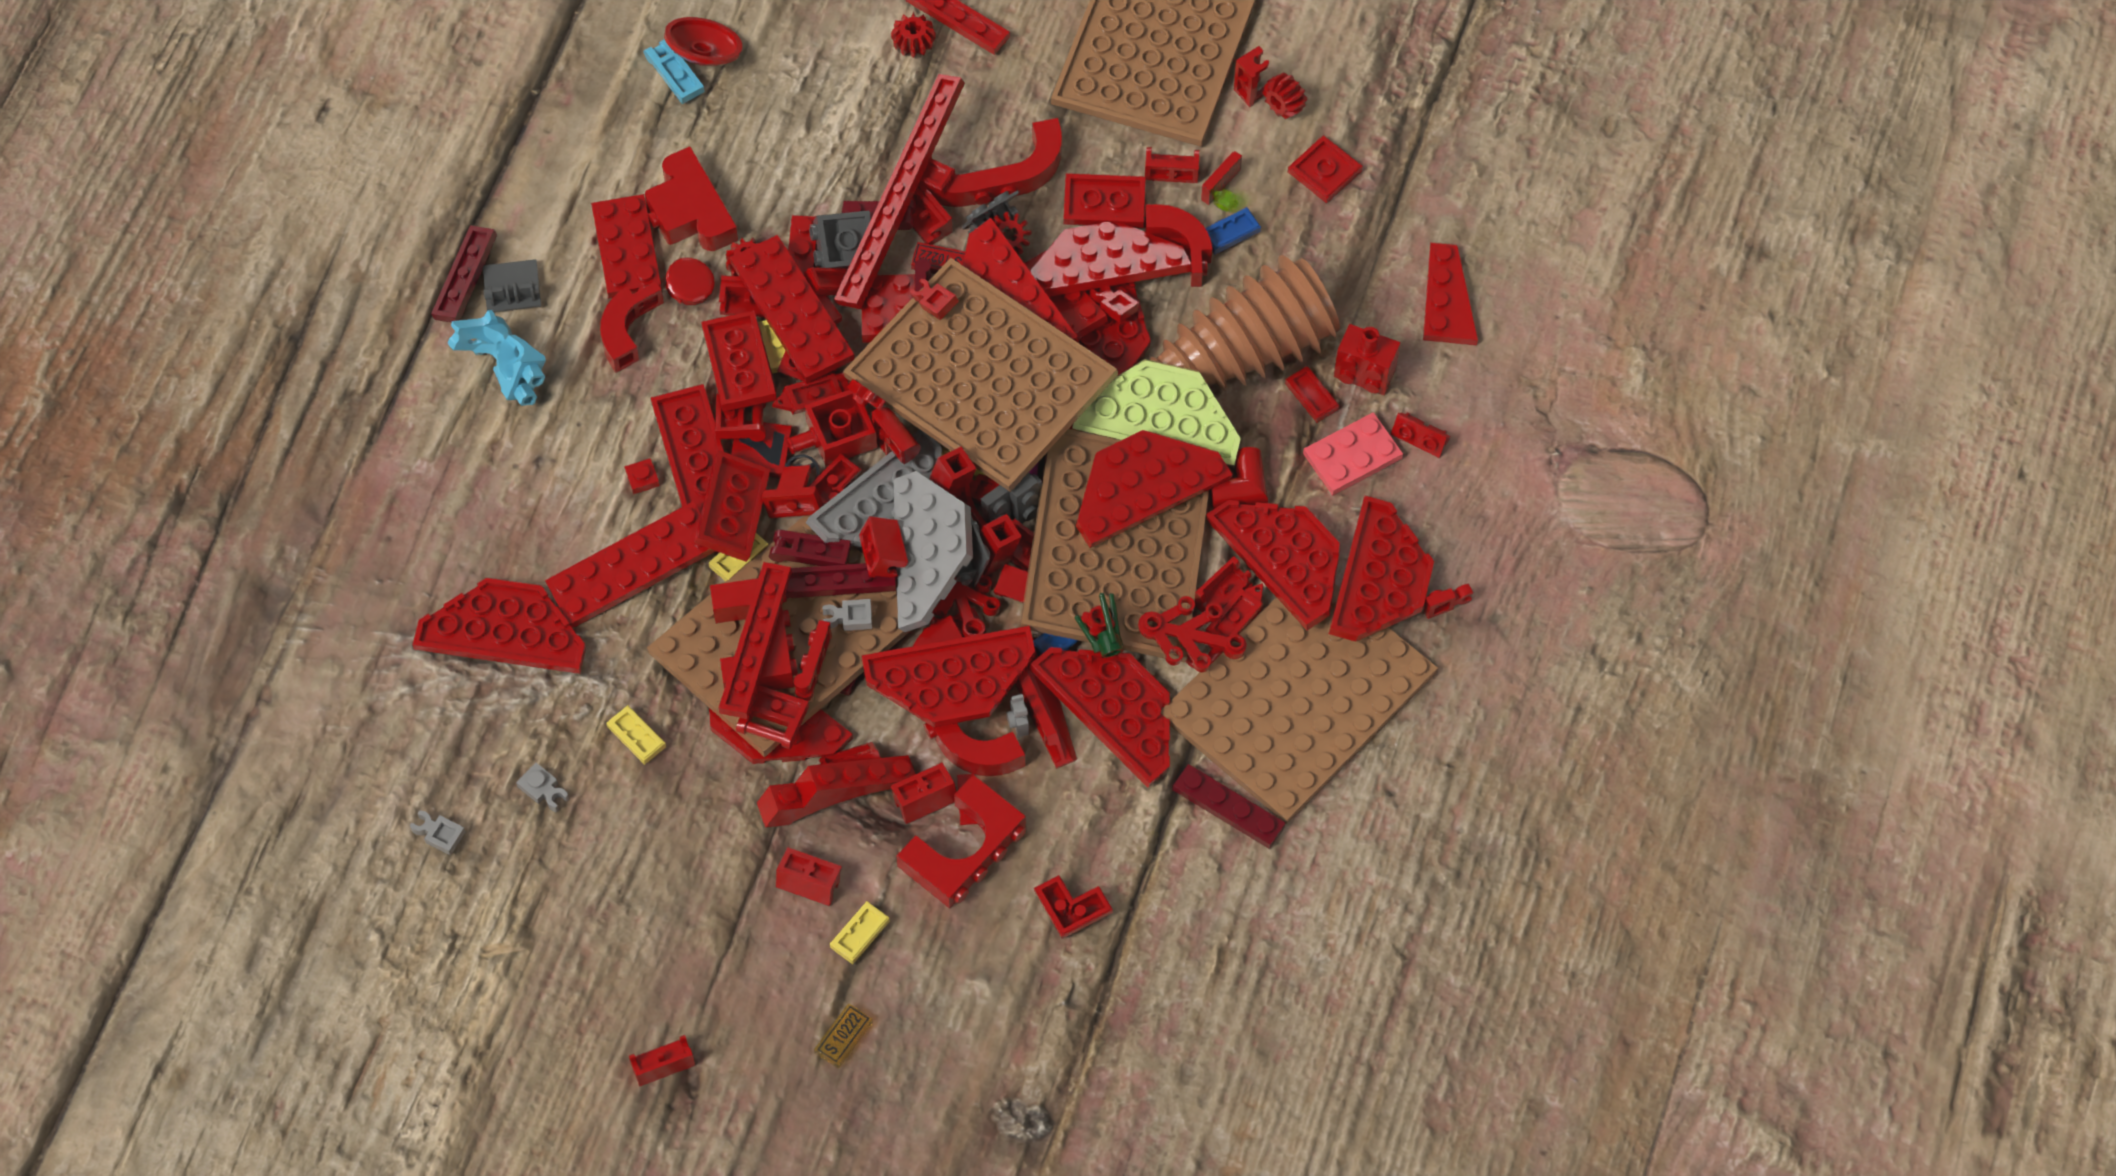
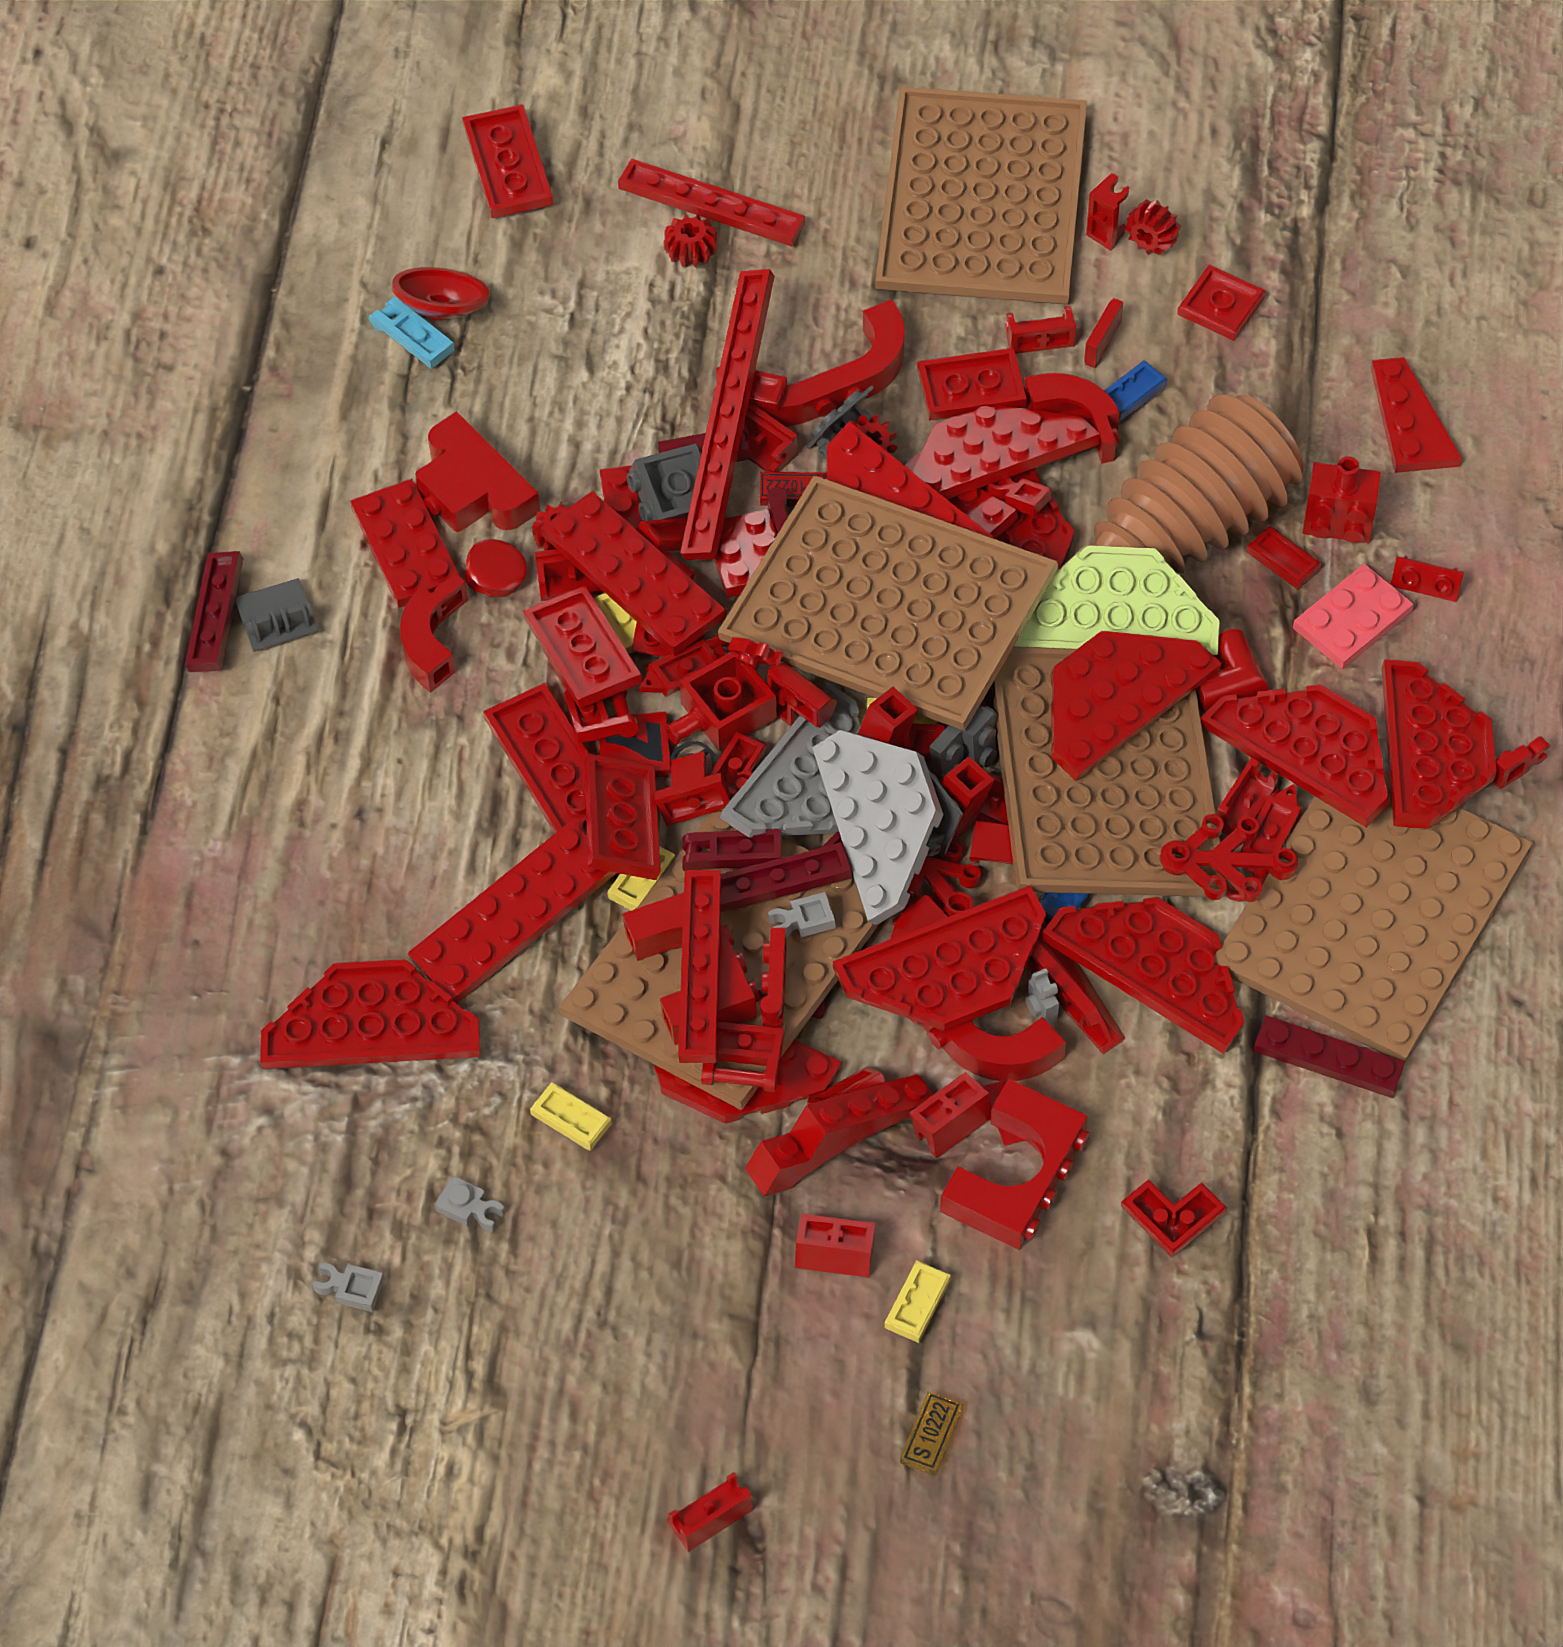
camera: 10 degrees left, 5 degrees down
medium azure hips [448,310,546,406] -> none
red plate [624,458,660,495] -> none
red hinge [859,516,908,578] -> none
red plate [909,279,959,320] -> none
dark green plant [1075,593,1124,658] -> none
red plate [1081,606,1115,636] -> none
clear neon green plate [1213,189,1239,213] -> none

